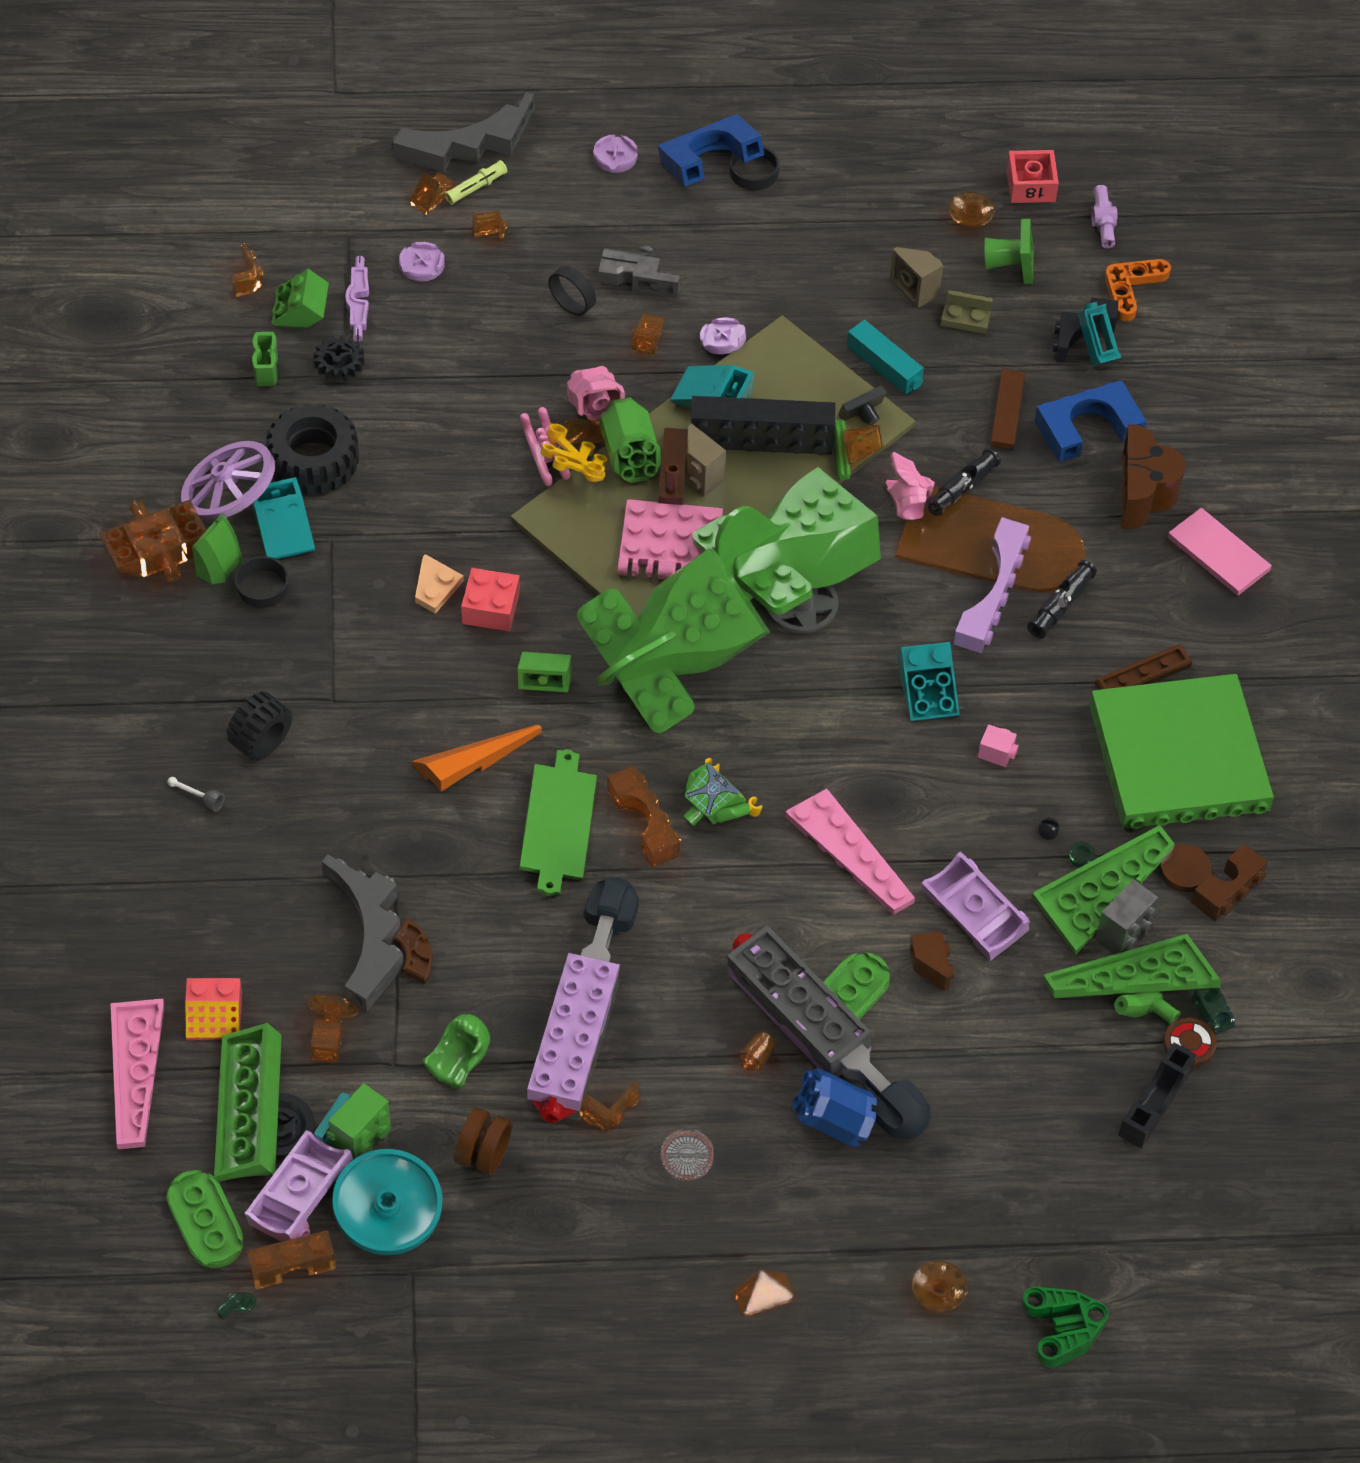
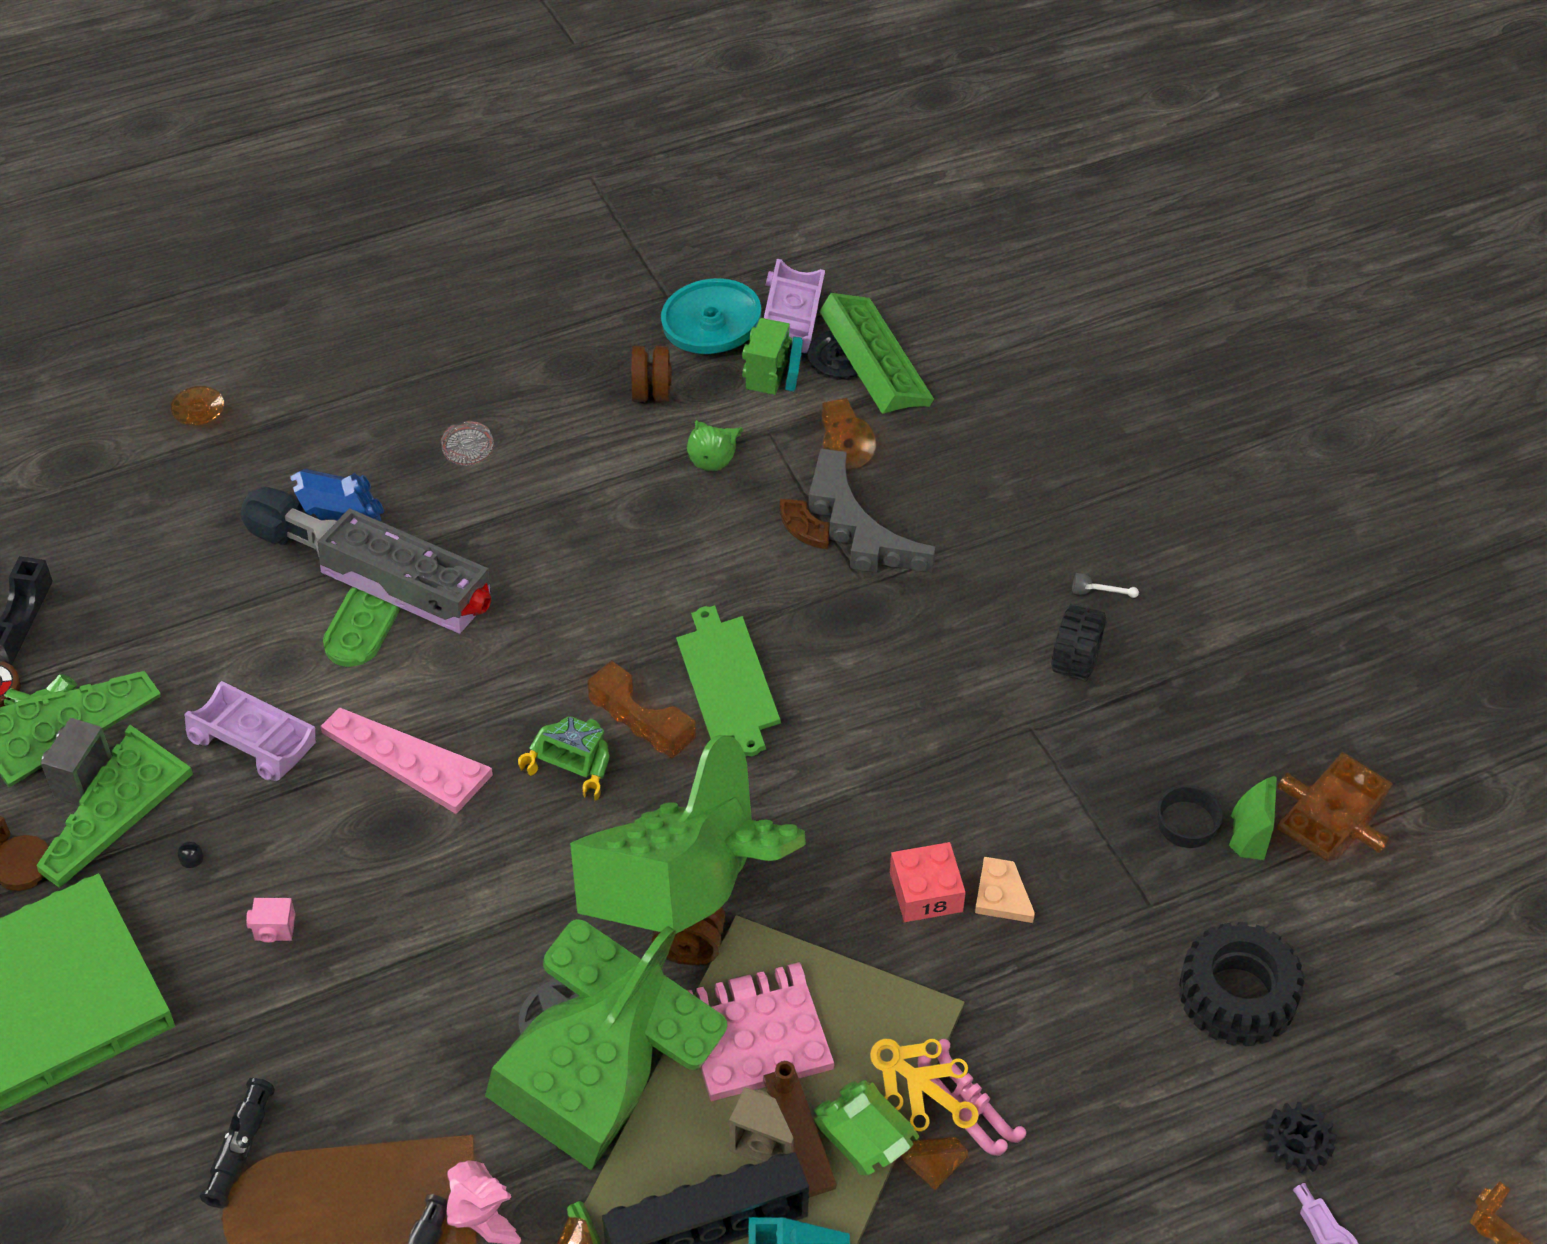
camera: 160 degrees right, 5 degrees down
bright pink wing [111,999,164,1149] -> none
bright green tile [167,1170,243,1268] -> none
lavender wheel [181,441,275,521] -> none
slope [185,978,242,1040] -> none
clear green arm [214,1292,257,1320] -> none
clear orange arch [247,1230,336,1290] -> none
teal slope [249,477,315,559] -> none
bright green brick [252,332,278,386] -> none
bright green slope [272,269,329,328] -> none
orange wedge [412,725,542,792] -> none
bright green brick [518,652,572,692] -> none
lavender piece [527,877,639,1123] -> none
bright pink brick [567,366,625,421] -> none
clear orange bracket [581,1080,640,1132] -> none
clear orange slope [734,1270,796,1317] -> none
clear orange brick [739,1032,776,1071] -> none
teal slope [897,642,960,721] -> none
reddish brown slope [909,932,954,990] -> none
lavender arch [954,517,1031,653] -> none
green connector [1022,1287,1109,1368] -> none
clear green tile [1068,841,1095,868] -> none
reddish brown tile [1095,644,1192,690] -> none

